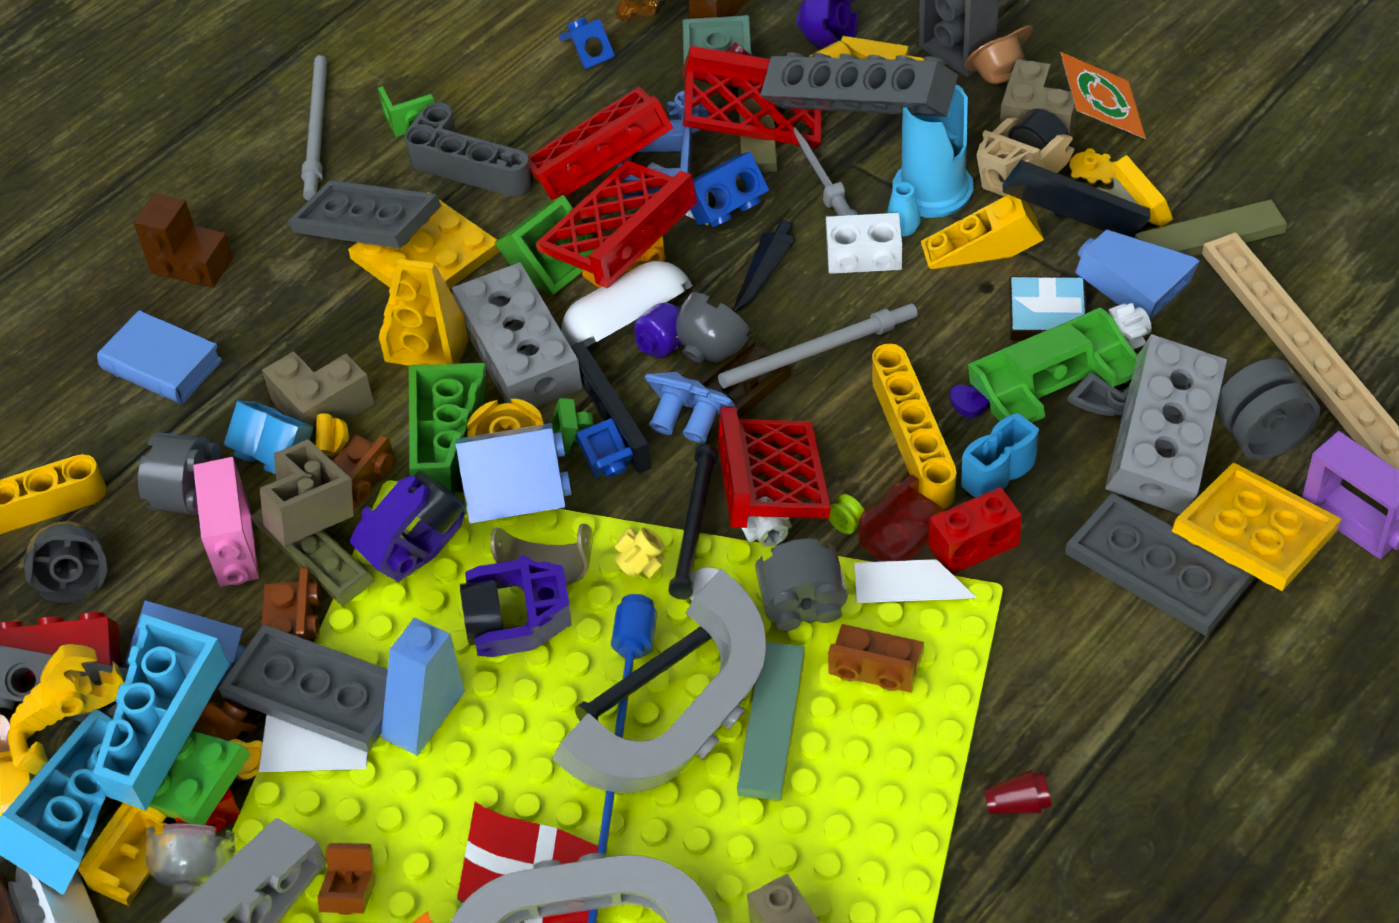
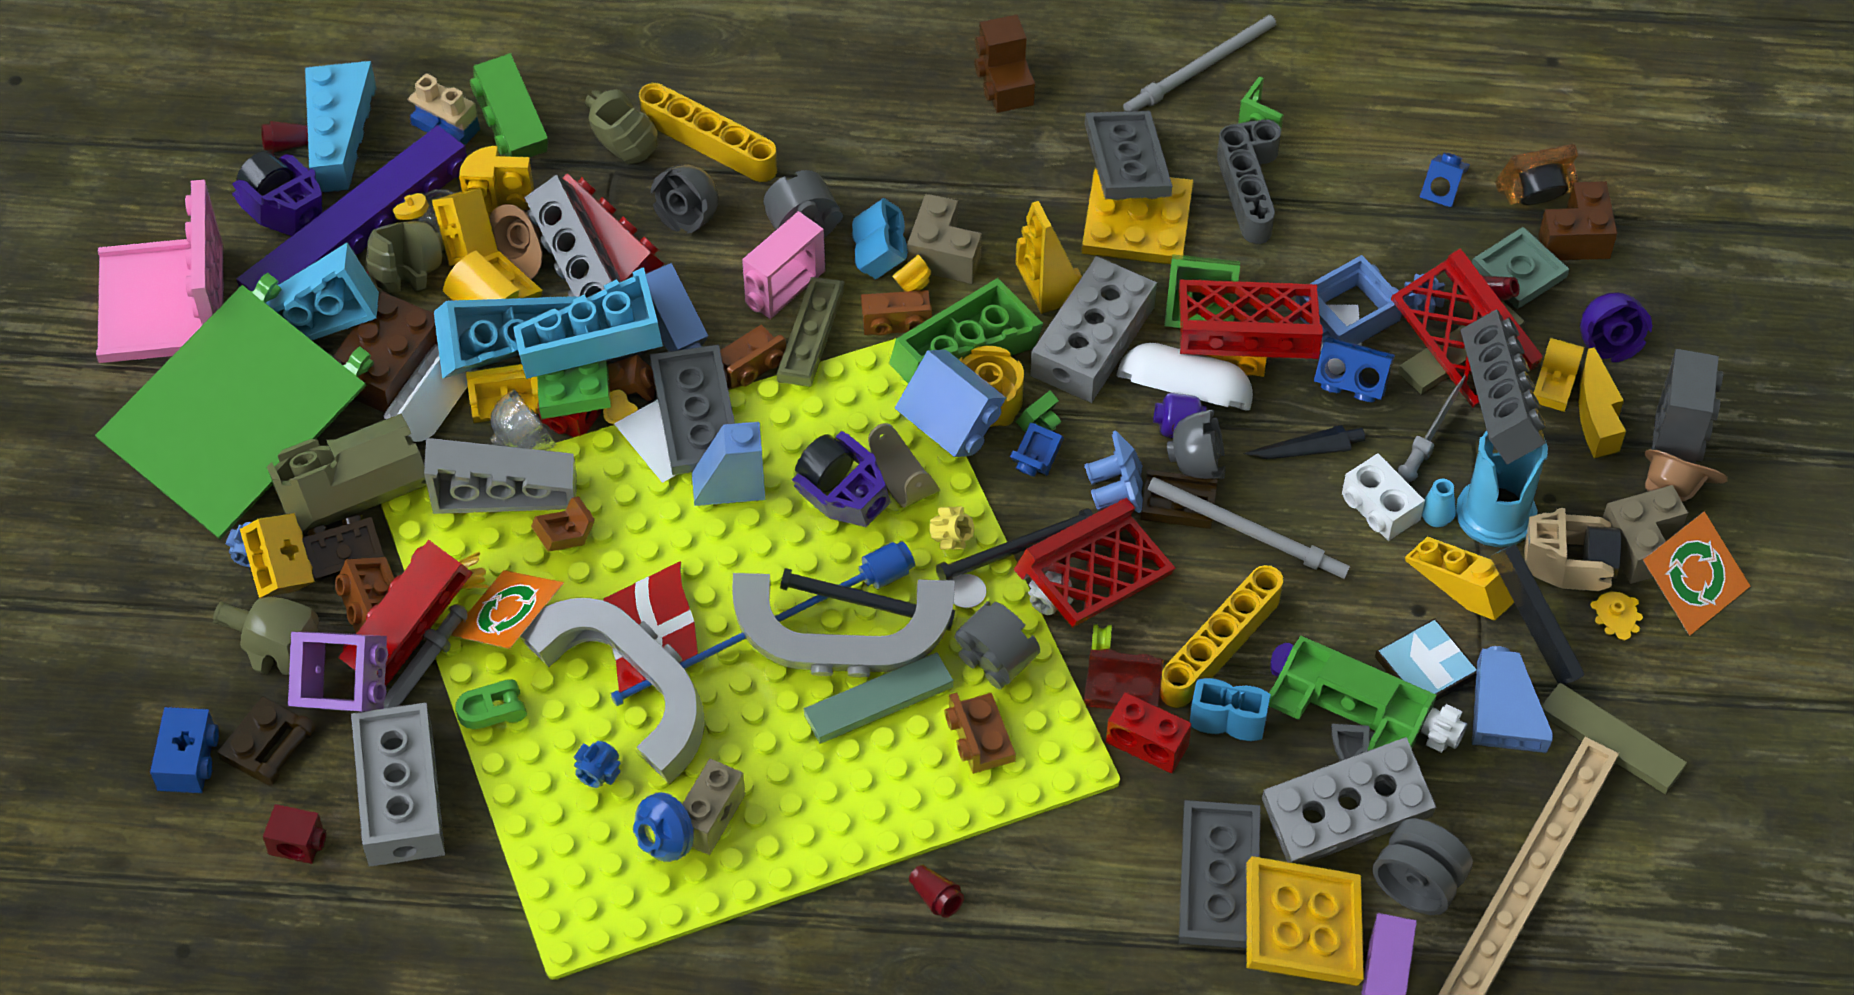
camera: 50 degrees right, 5 degrees up
yellow animal [7,644,124,775] -> none
medium blue piece [97,311,222,405] -> none
dark tan brick [260,439,354,546] -> none
dark purple piece [350,469,466,582] -> none
red fence [528,87,674,200] -> none
black tile [571,342,651,473] -> none
white sticker [854,559,977,603] -> none
yellow piece [1097,155,1173,227] -> none

